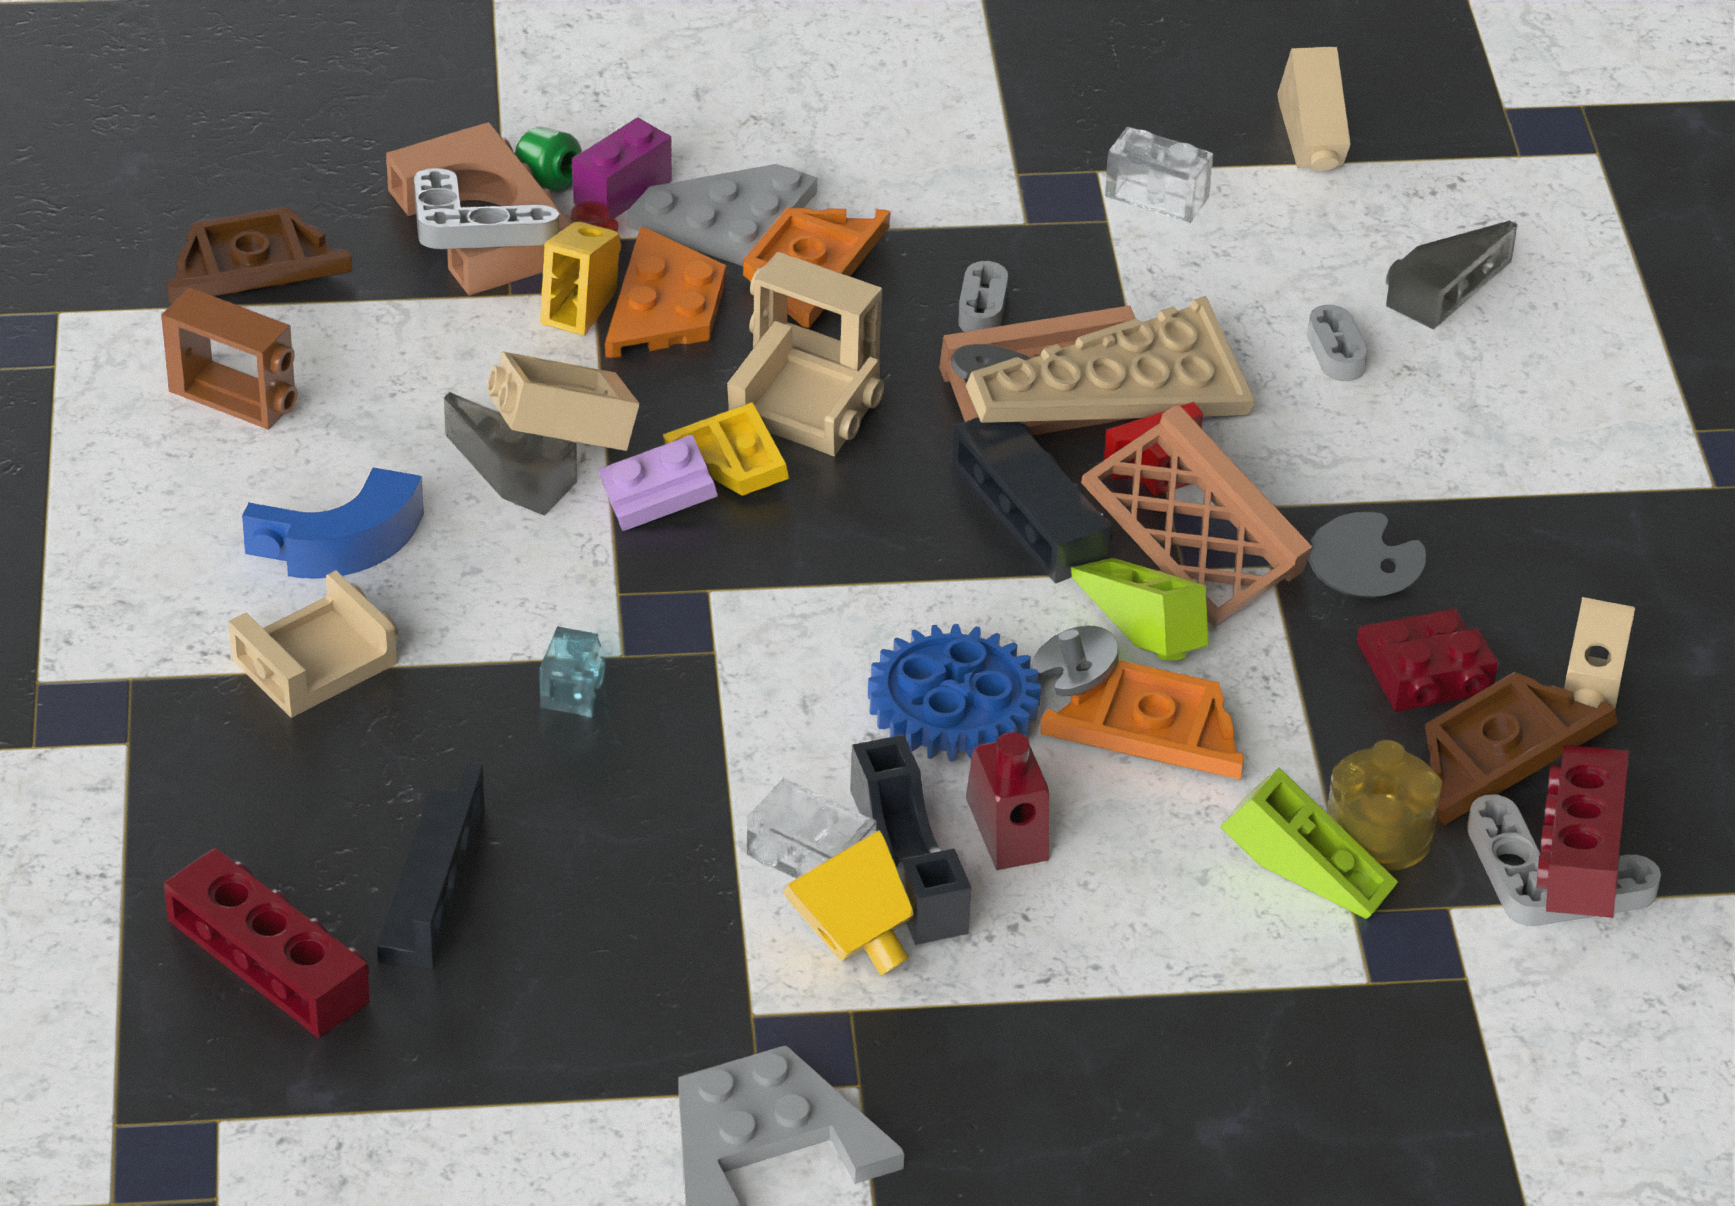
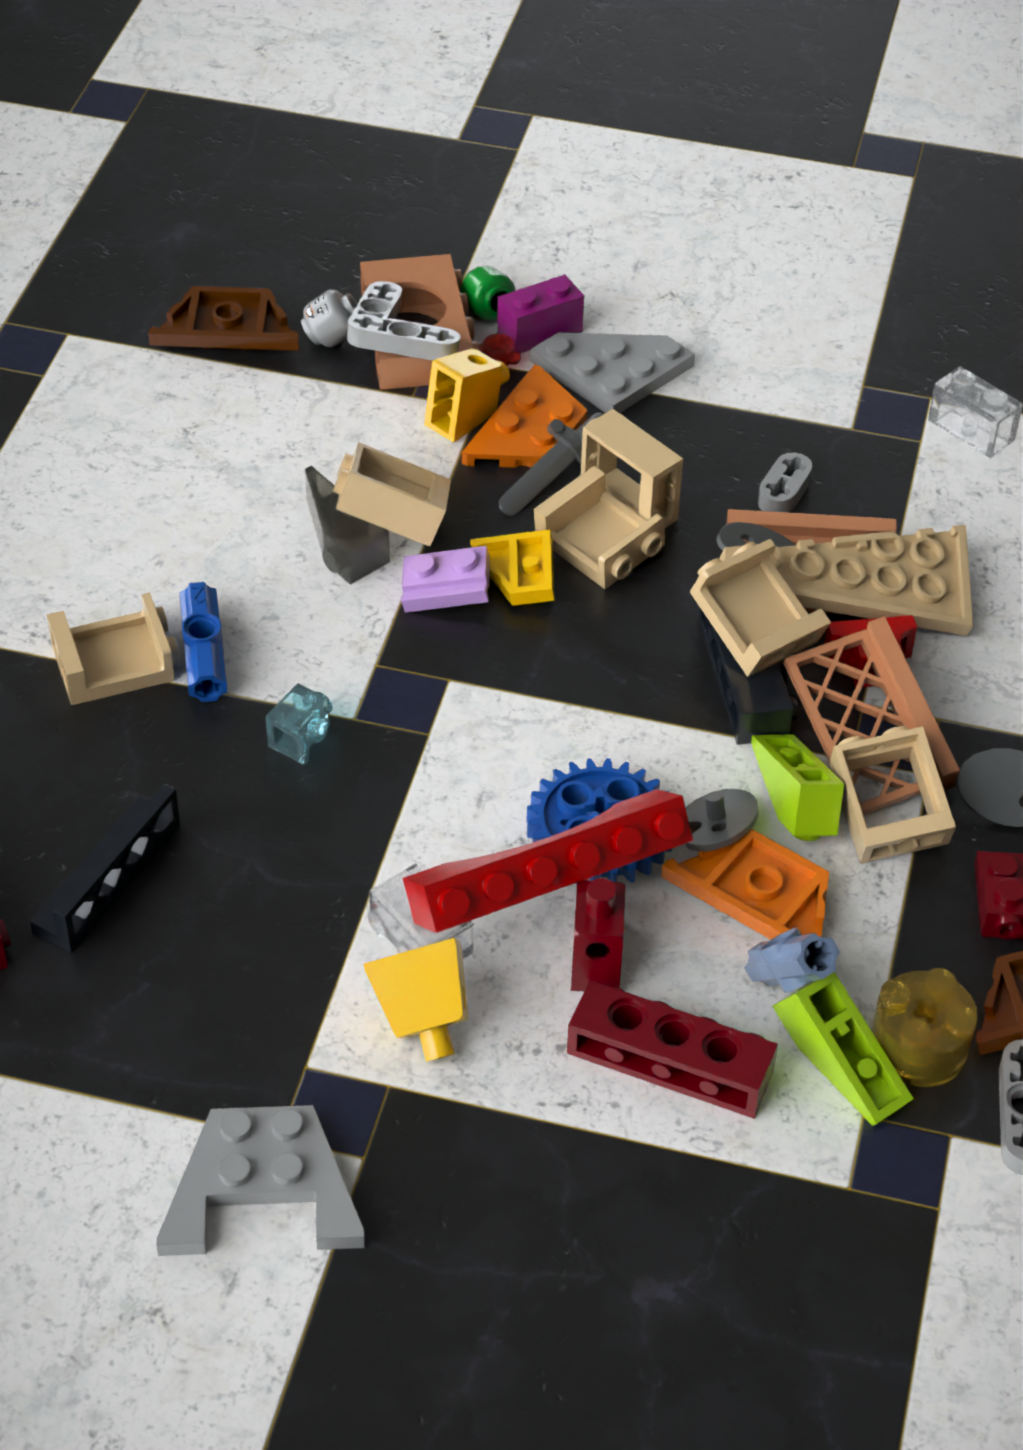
camera: 20 degrees right, 5 degrees up
dark orange window [161,287,298,430] -> none
blue arch [242,467,424,579] -> none
orange wing [743,208,891,328] -> none
black arch [850,734,972,945] -> none
none -> blue piece [179,582,227,702]
none -> light grey head [301,289,358,347]
none -> red arch [402,789,693,933]
none -> dark grey sword [499,413,603,516]
none -> dark red brick [567,980,778,1119]
none -> tan panel [690,539,831,677]
none -> sand blue piece [744,927,840,993]
none -> tan window [829,726,956,864]

